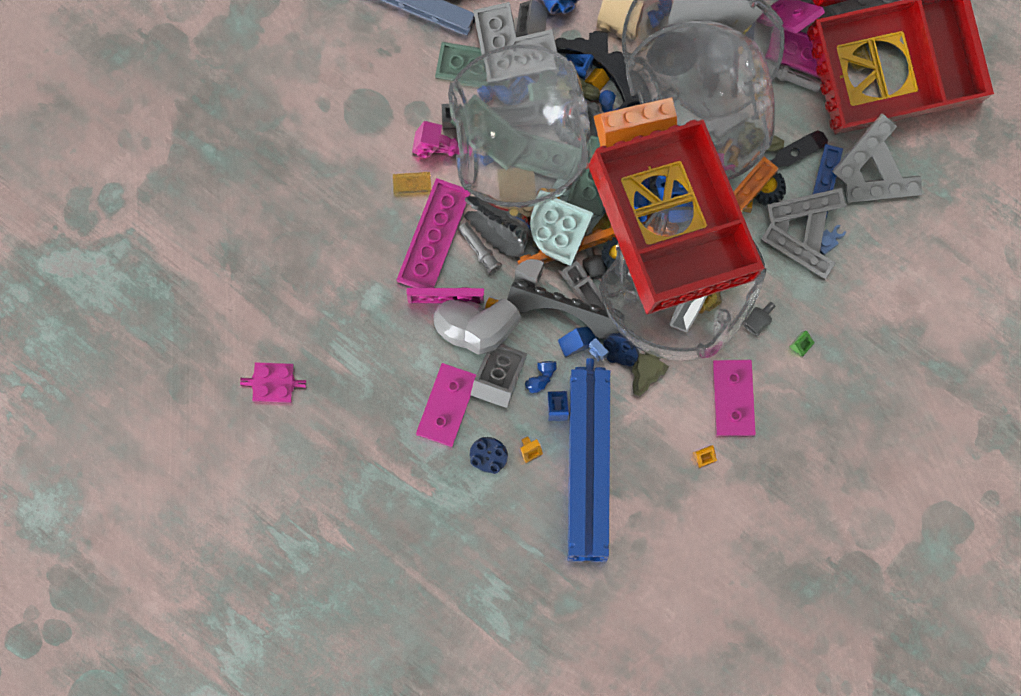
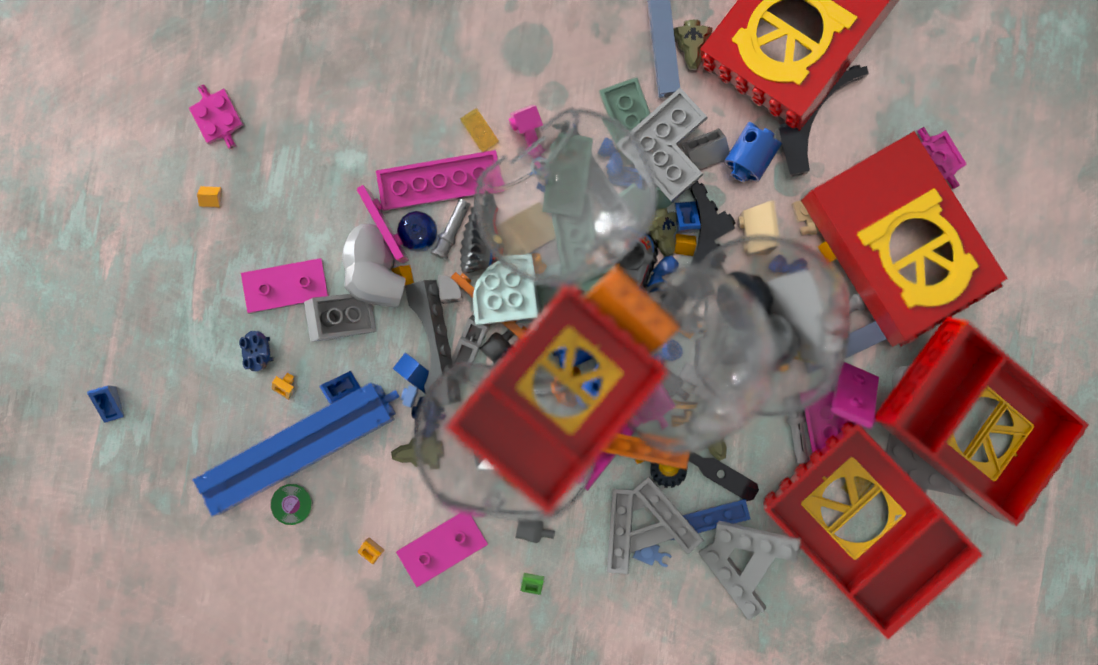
camera: 60 degrees right, 10 degrees up
blue arm [525,361,557,394] -> none
none -> blue slope [87,386,124,423]
none -> light orange slope [197,186,221,208]
none -> green tile [271,484,312,525]
none -> clear blue cylinder [397,211,438,252]

